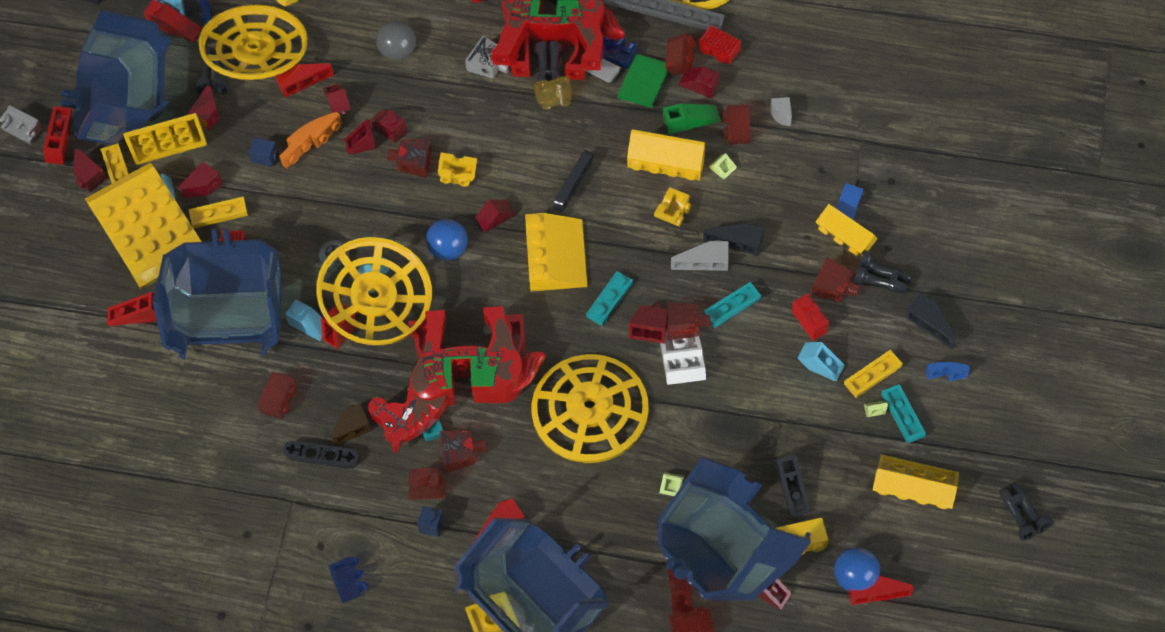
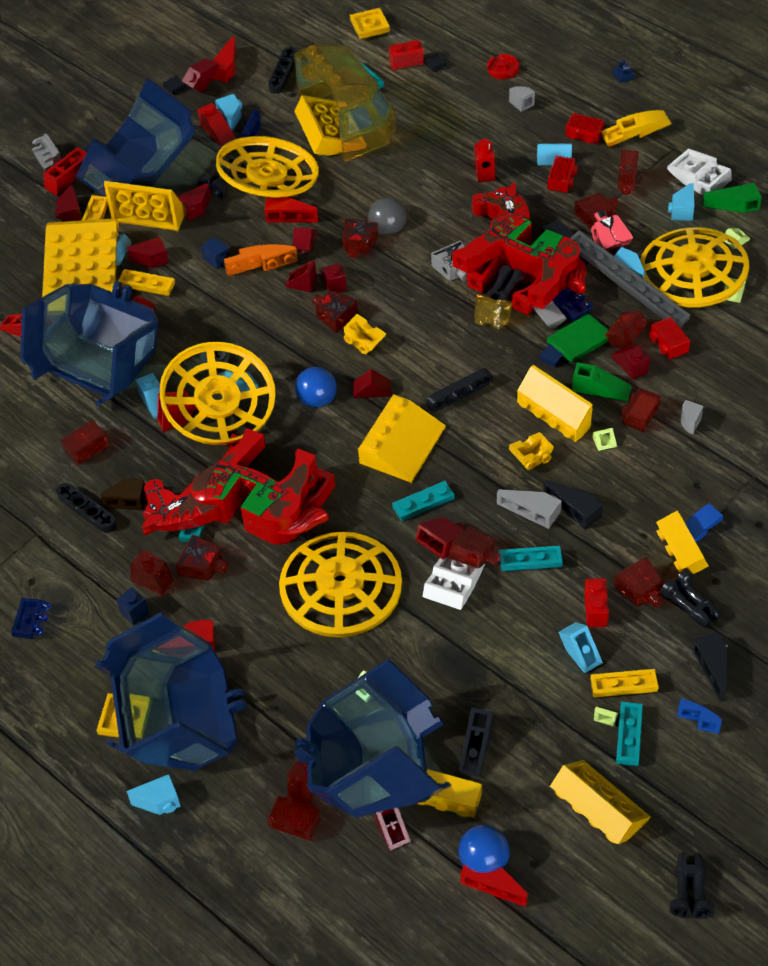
camera: 30 degrees right, 10 degrees down
none -> clear red torso [343,218,379,258]
none -> dark blue tile [539,344,564,367]

